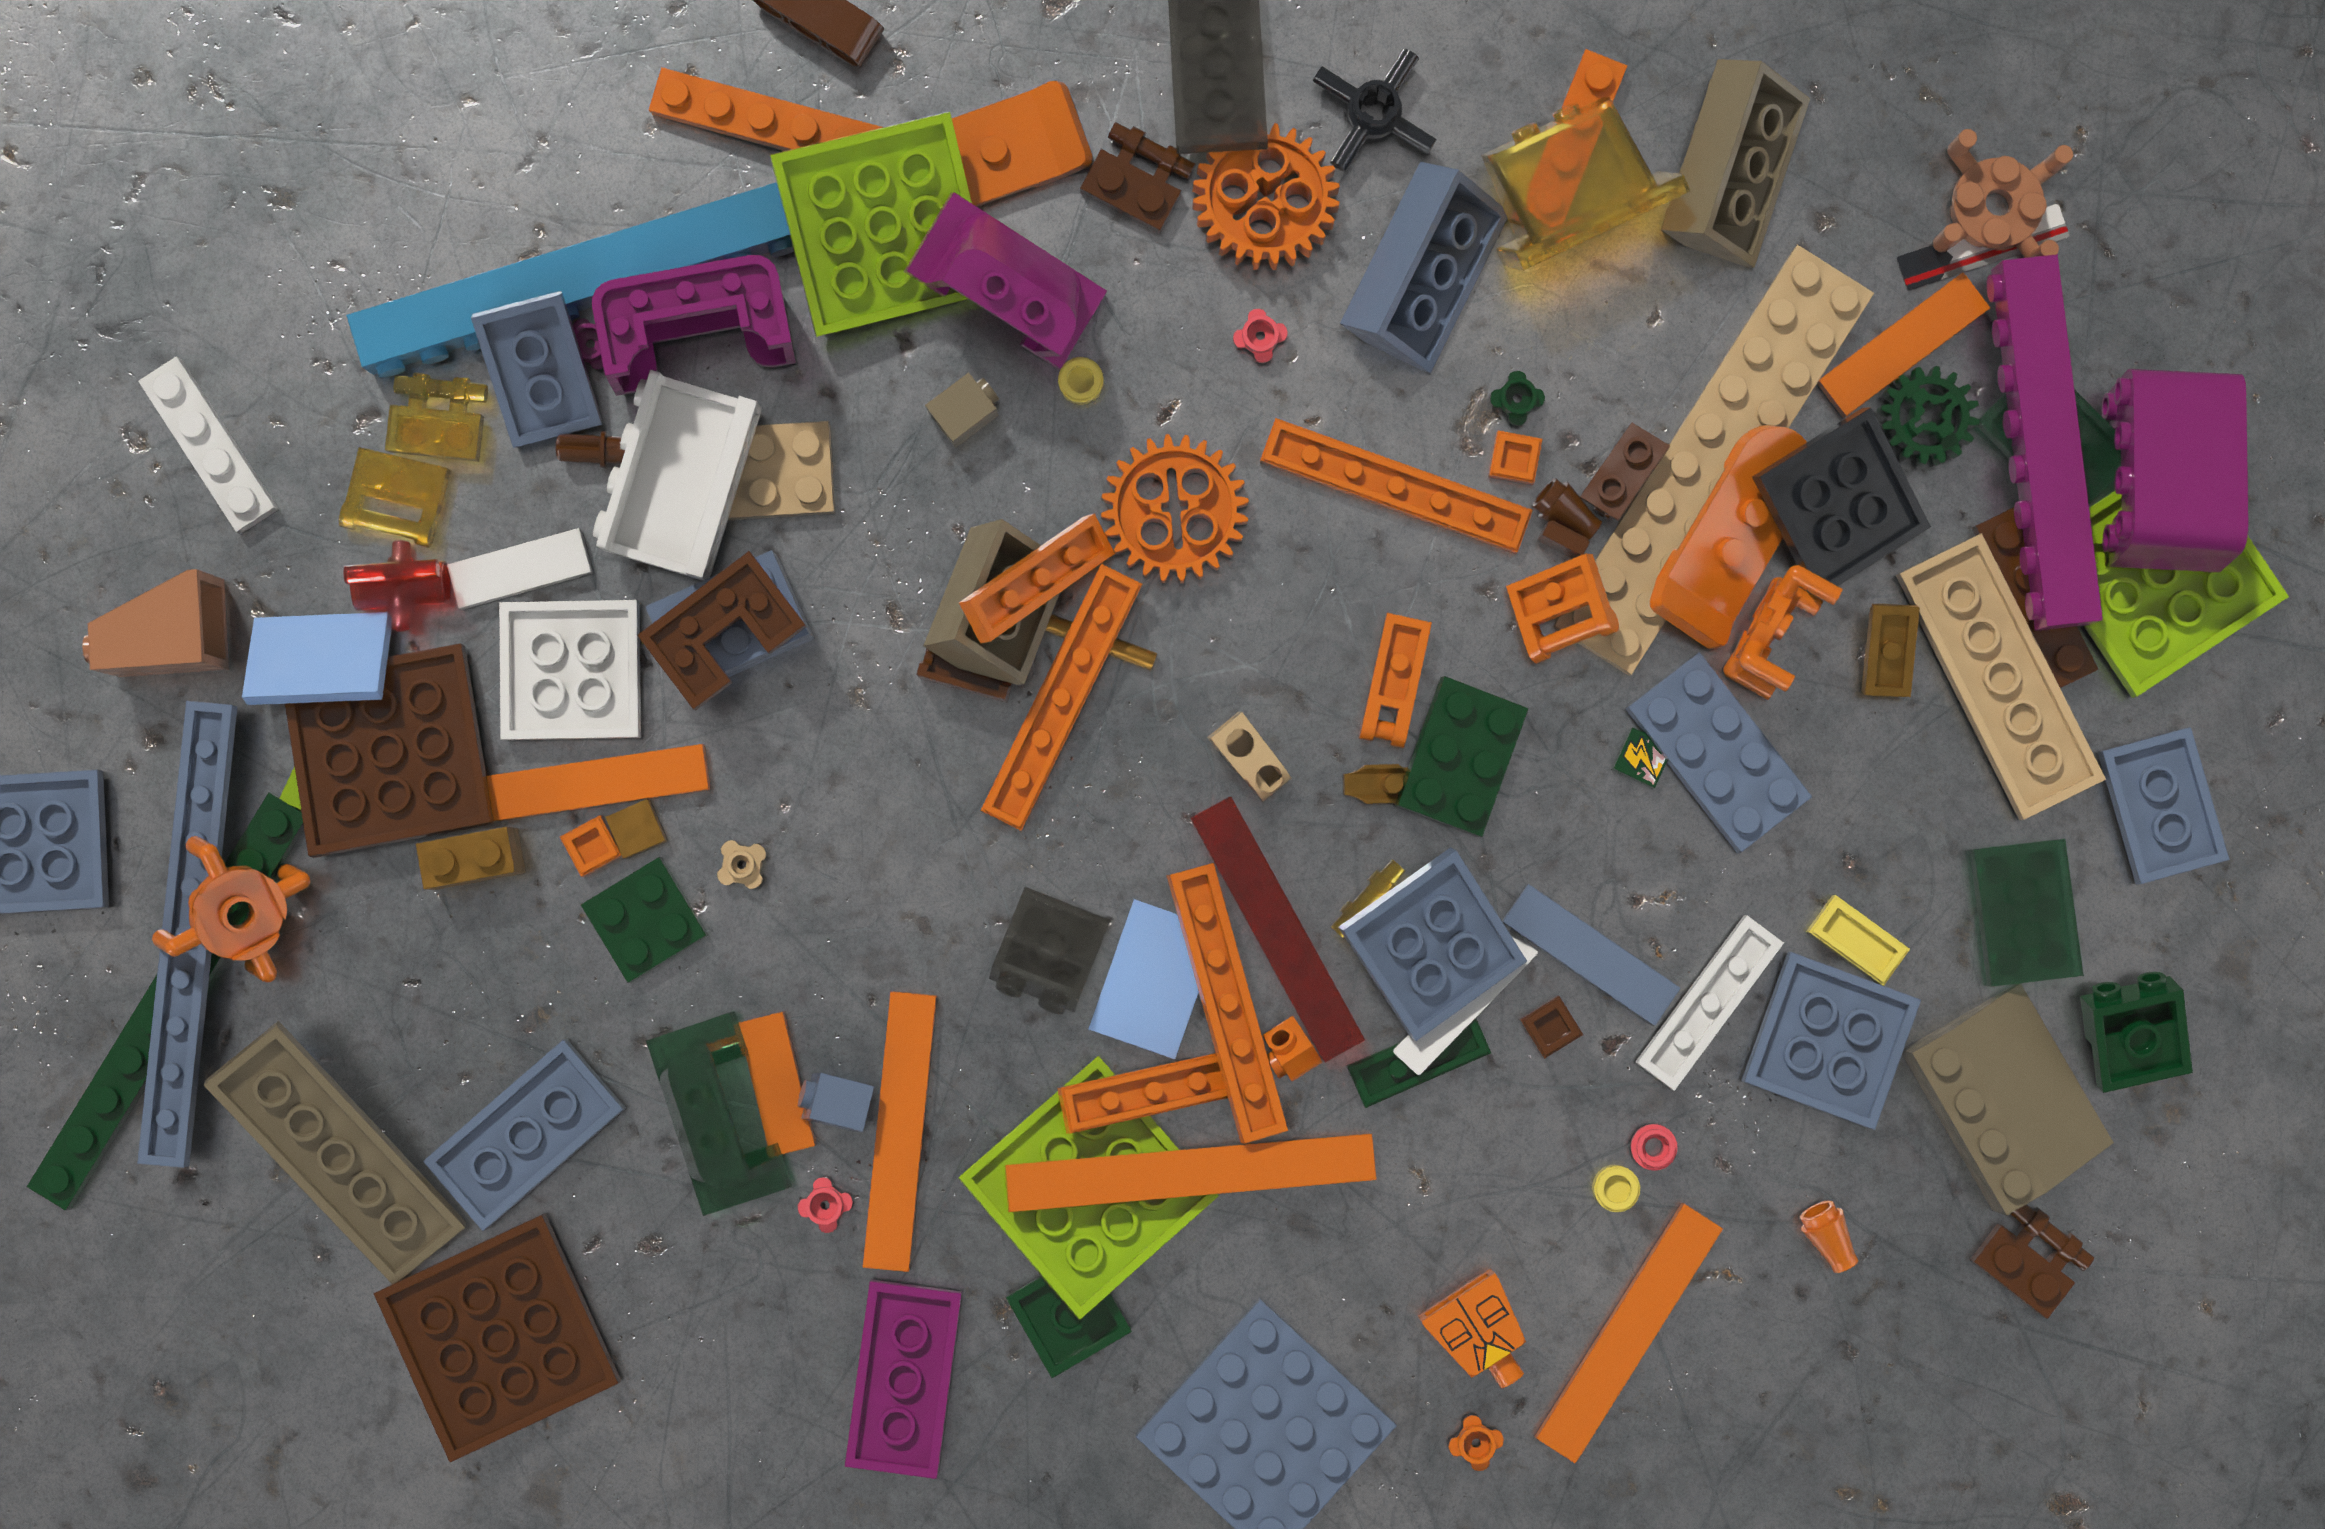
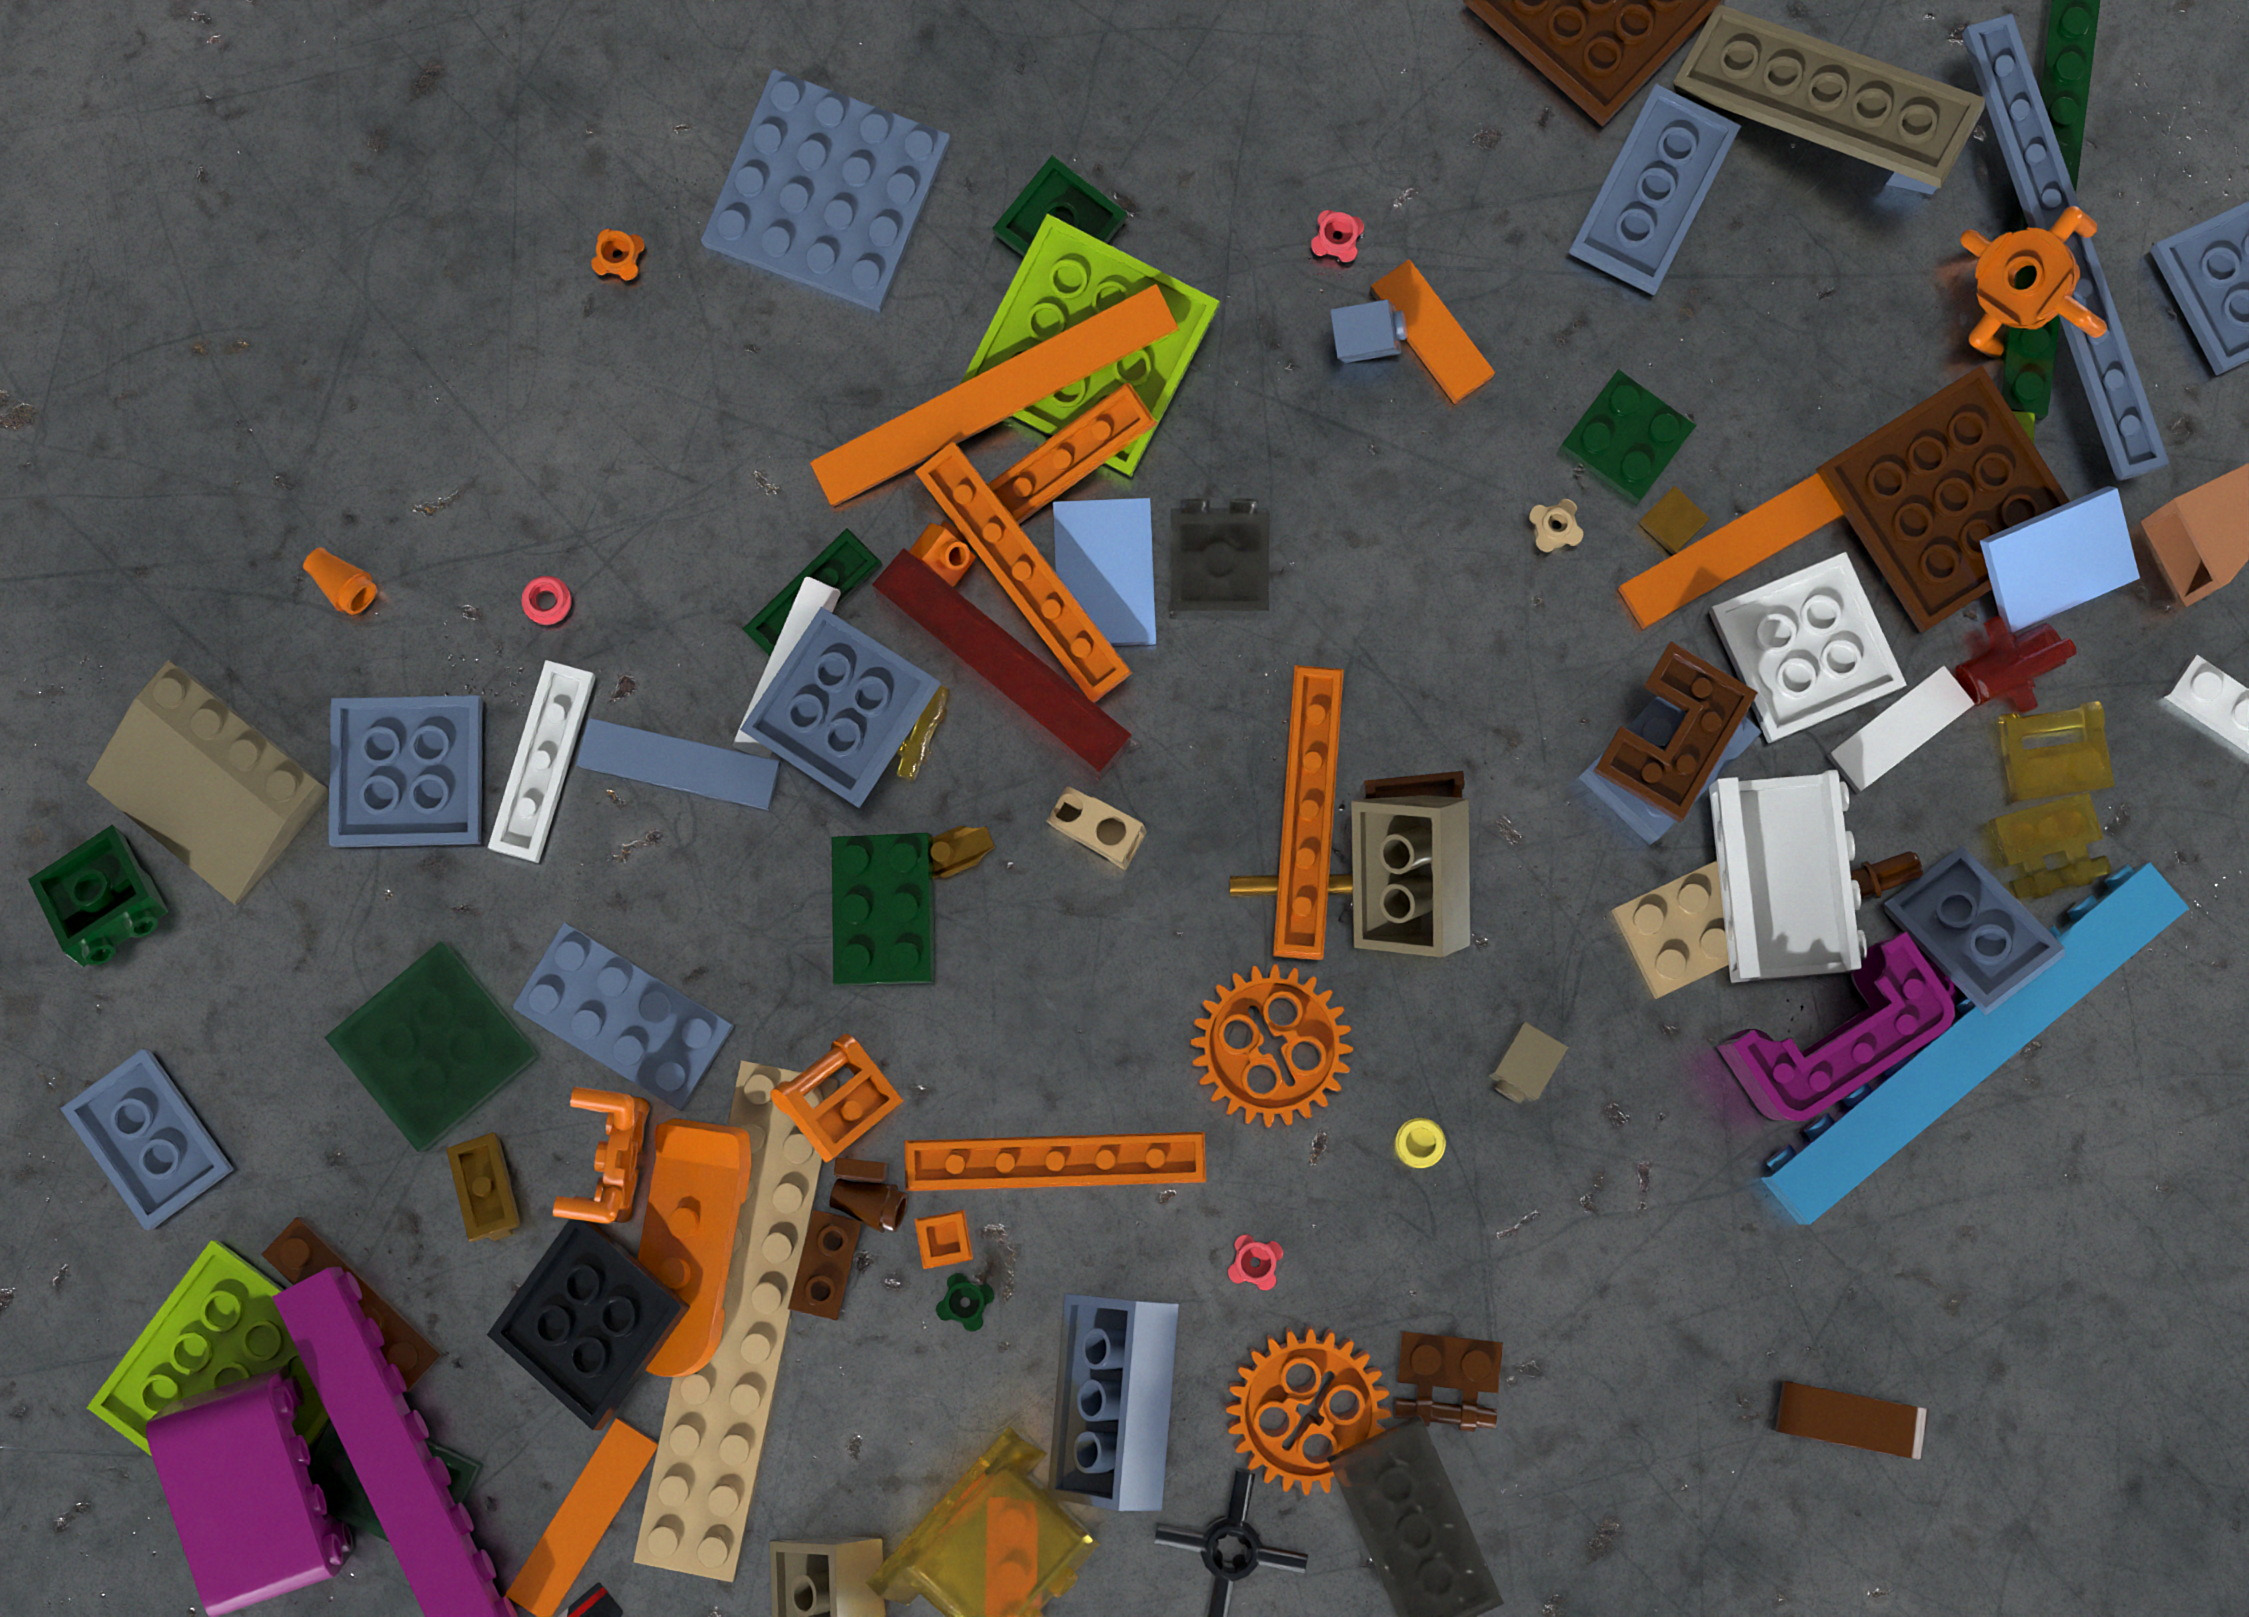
camera: 155 degrees right, 5 degrees down
pearl gold brick [416,827,526,890] -> none
orange tile [560,815,622,877] -> none
clear green windscreen [646,1011,792,1216] -> none
orange plate [649,67,883,151] -> none
lime plate [770,112,972,337] -> none
magenta plate [845,1279,962,1479] -> none
orange tile [863,991,937,1272] -> none
magenta windscreen [904,192,1107,369] -> none
orange piece [952,81,1093,207] -> none
orange plate [959,513,1115,644] -> none
orange plate [1359,613,1432,748] -> none
orange torso [1418,1268,1526,1389] -> none
reddish brown tile [1519,995,1583,1059] -> none
orange tile [1535,1203,1723,1464] -> none
light yellow tile [1592,1165,1640,1212] -> none
tile [1611,727,1667,789] -> none
light yellow tile [1806,895,1910,986] -> none
dark green gear [1877,366,1980,467] -> none
tan plate [1896,533,2106,820] -> none
clear green plate [1970,839,2084,987] -> none
reddish brown plate [1970,1204,2094,1319] -> none
none -> clear green plate [324,940,539,1153]

